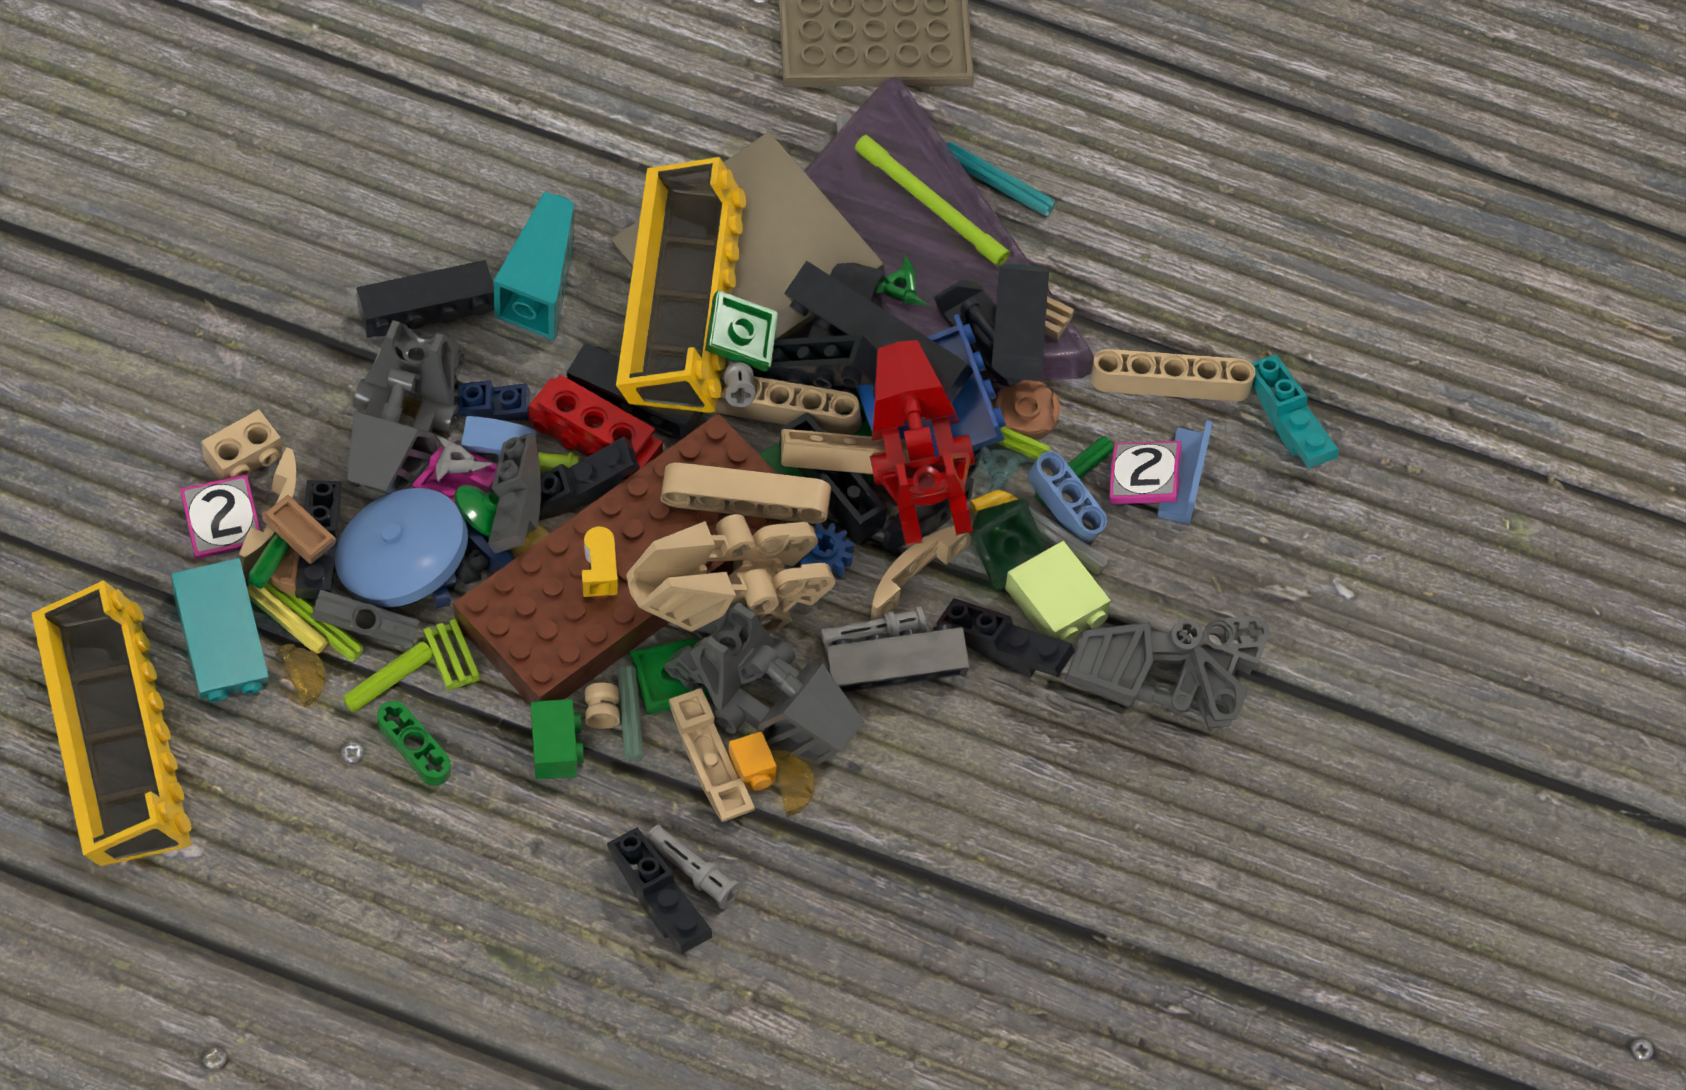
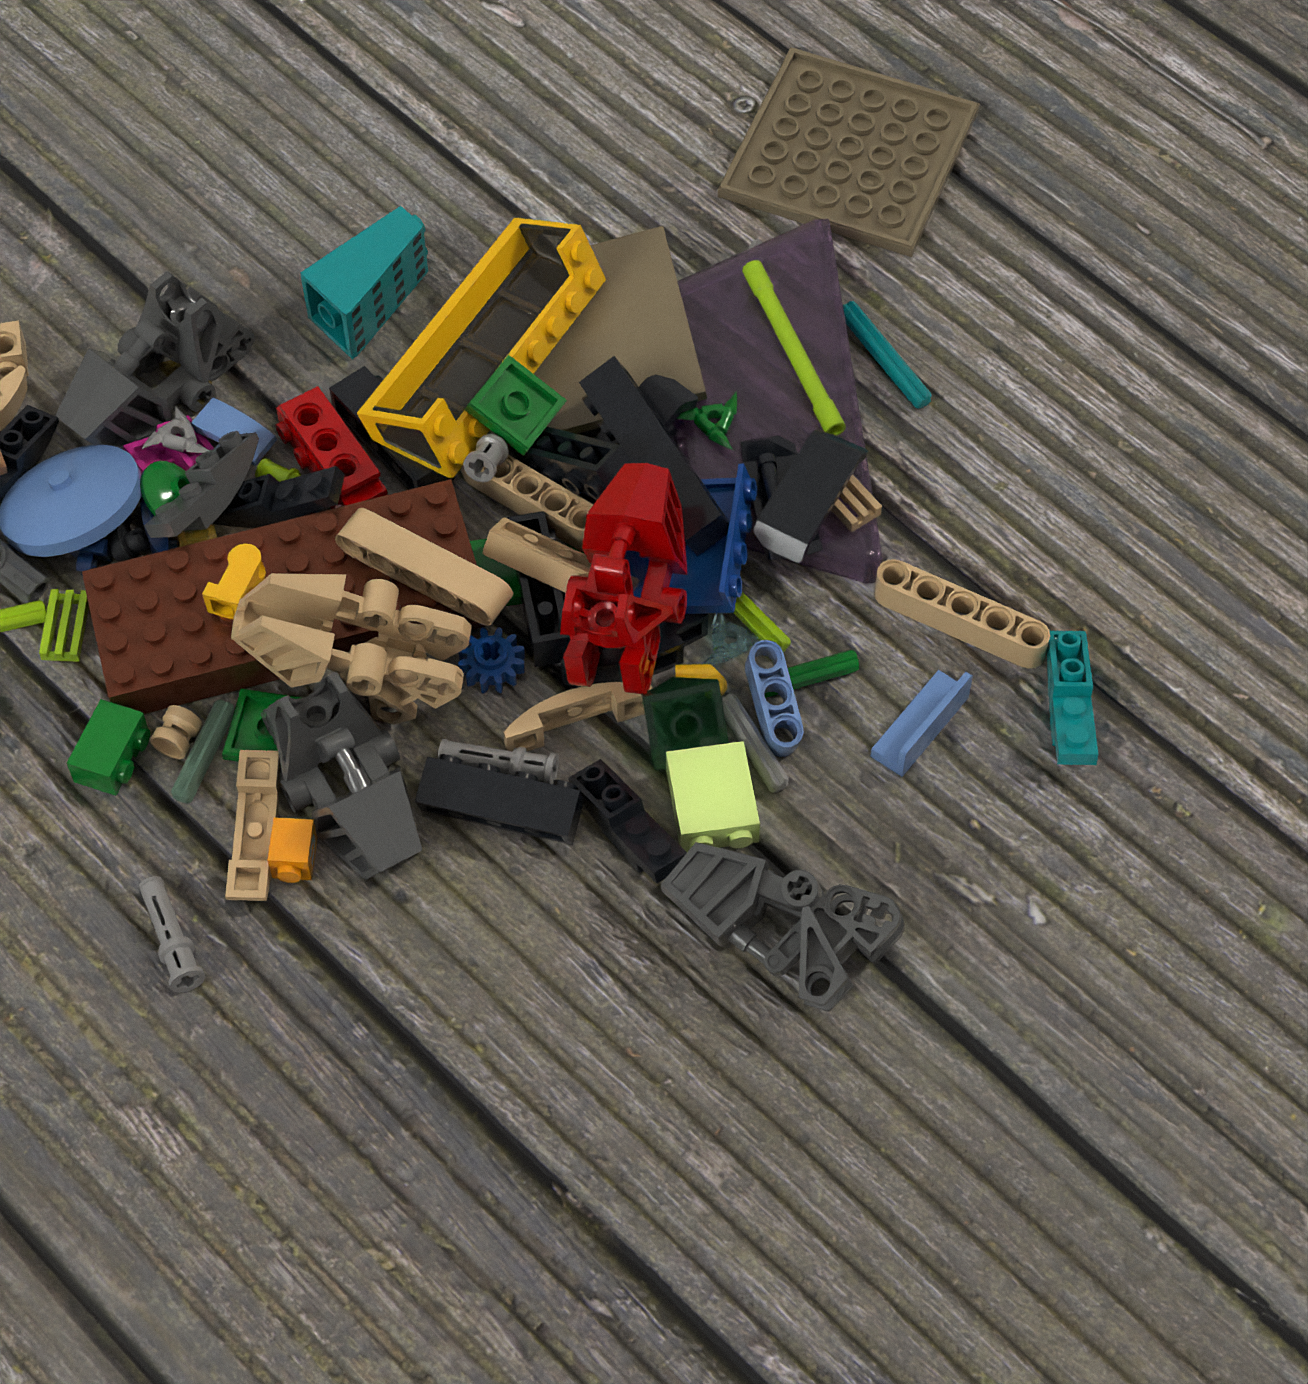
camera: 30 degrees right, 0 degrees up
black brick [356,260,494,338] -> none
dark blue slope [458,380,530,420] -> none
black slope [607,827,713,954] -> none
clear yellow tile [772,751,814,817] -> none
nougat tile [994,380,1061,440] -> none
slope [1110,441,1183,504] -> none

